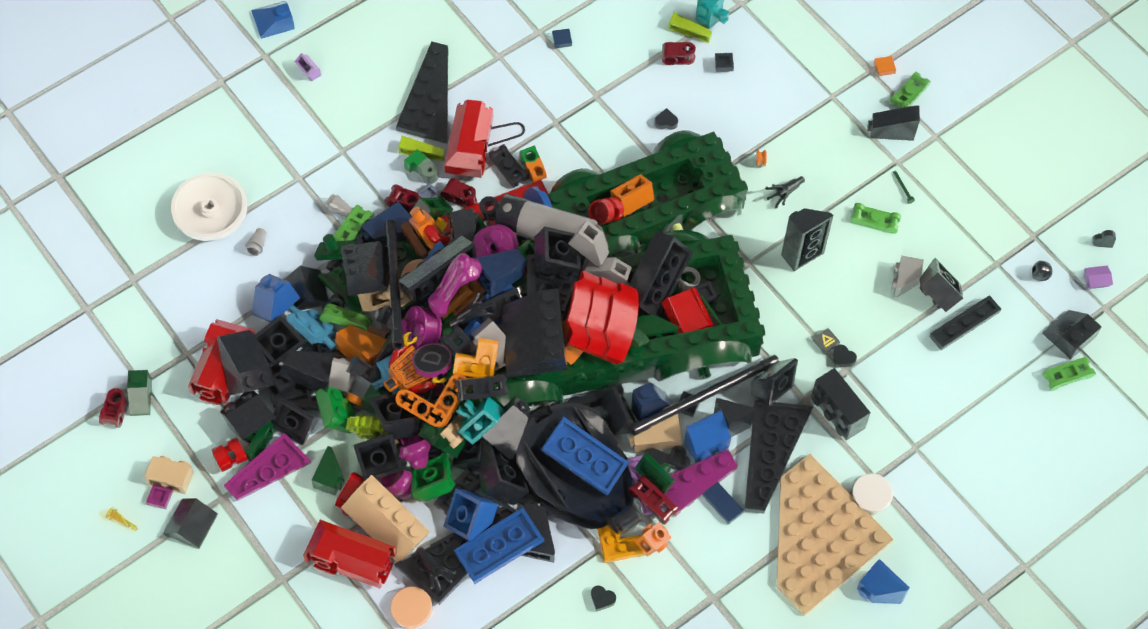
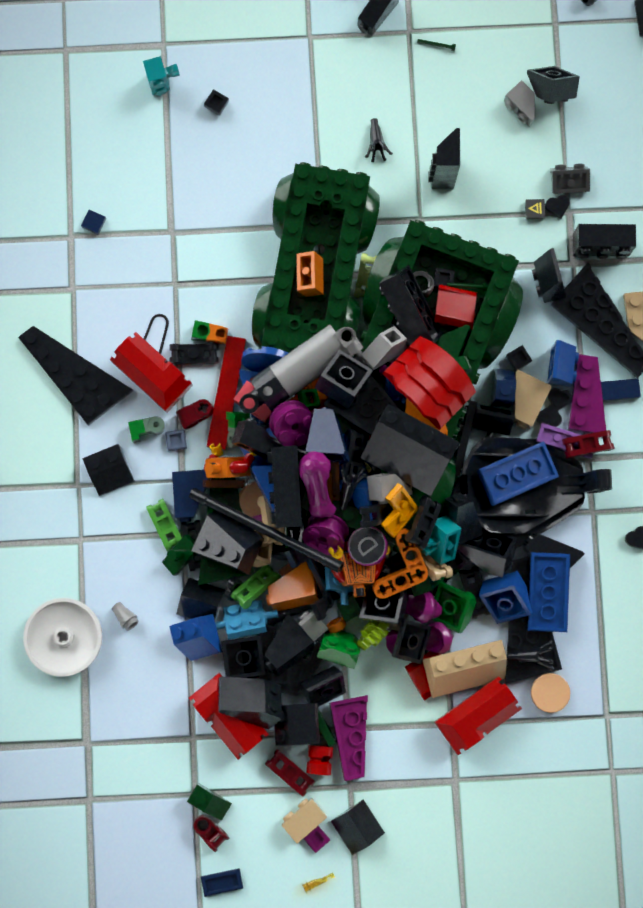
camera: 55 degrees left, 20 degrees up
dark green slope [311,446,345,496] -> none
light grey cone [325,194,353,217] -> none
dark red piece [384,184,420,213] -> none
lime piece [398,135,445,161] -> none
dark green slope [409,197,454,222] -> none
light grey slope [568,220,609,267] -> none
red wheel [589,197,624,225] -> none
light orange tile [597,526,645,563] -> none
black piece [629,354,779,436] -> none
dark green tile [634,453,676,495] -> none
orange brick [635,522,672,557] -> none
black tile [654,108,678,130] -> none
dark red piece [662,42,696,65] -> none
lime piece [668,12,712,43] -> none
black slope [713,398,755,437] -> none
orange bush [756,150,767,166] -> none
bright green plate [850,203,901,234] -> none
black plate [929,295,1002,351] -> none
none -> black slope [82,444,135,496]
none -> dark blue tile [201,868,244,897]
none -> dark red plate [264,749,316,797]
none -> dark grey bracket [550,163,590,194]

